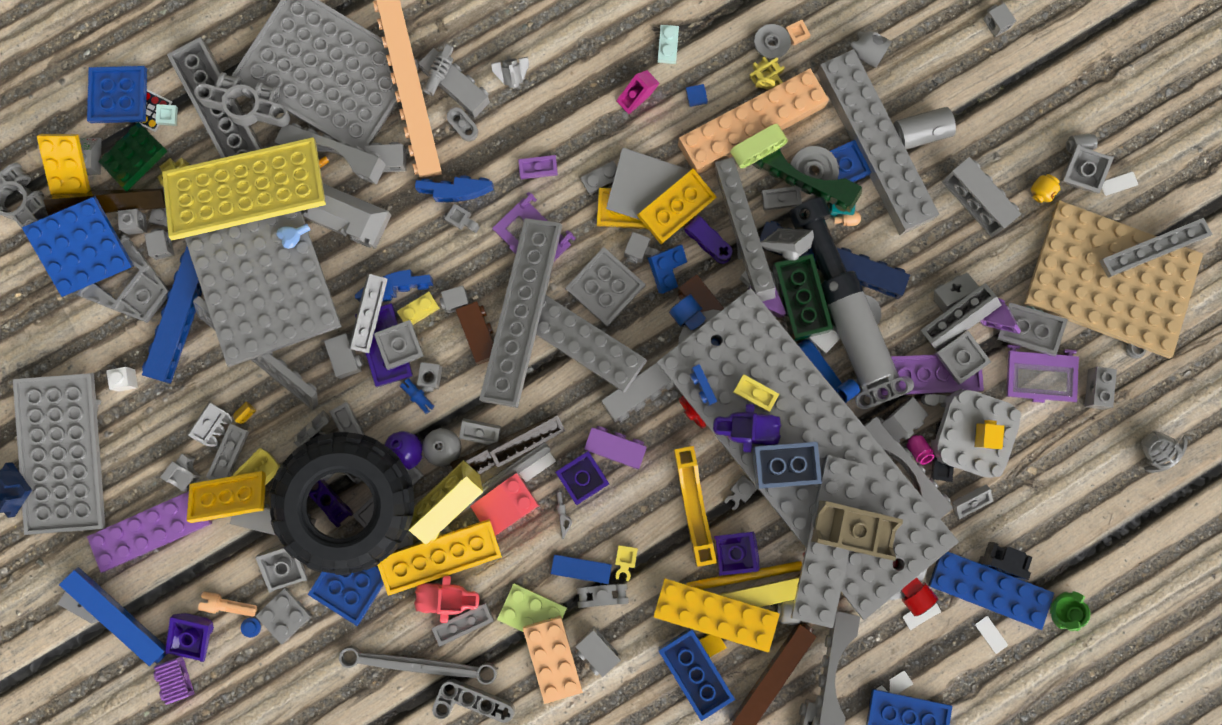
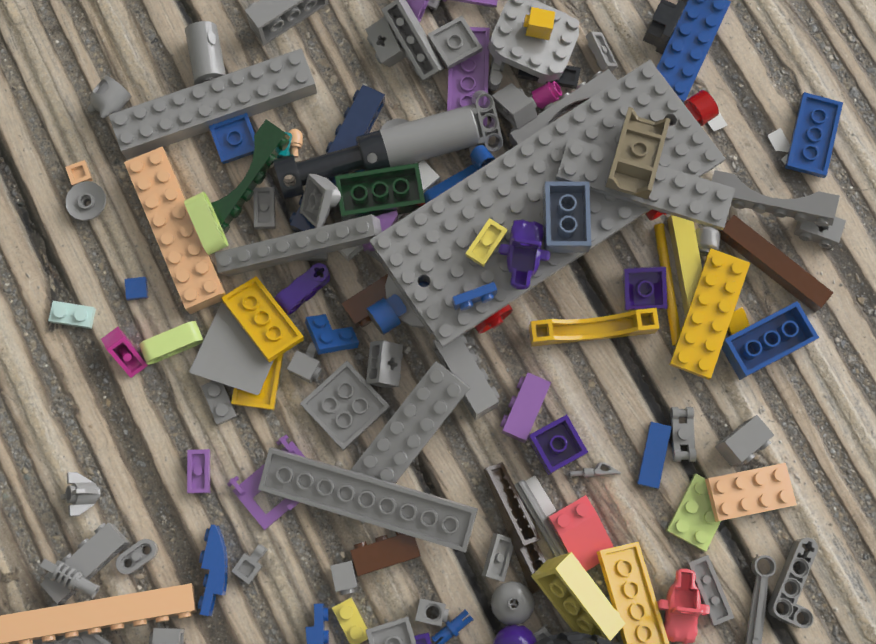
camera: 90 degrees left, 5 degrees down
light yellow plate [615,545,638,581] -> none
light grey plate [724,475,757,510] -> none
light yellow piece [750,57,785,90] -> none
light grey gear [791,145,839,195] -> none
white sticker [975,616,1008,654] -> none
none -> yellowish green beam [139,321,204,365]
none -> light grey brick [366,340,403,388]

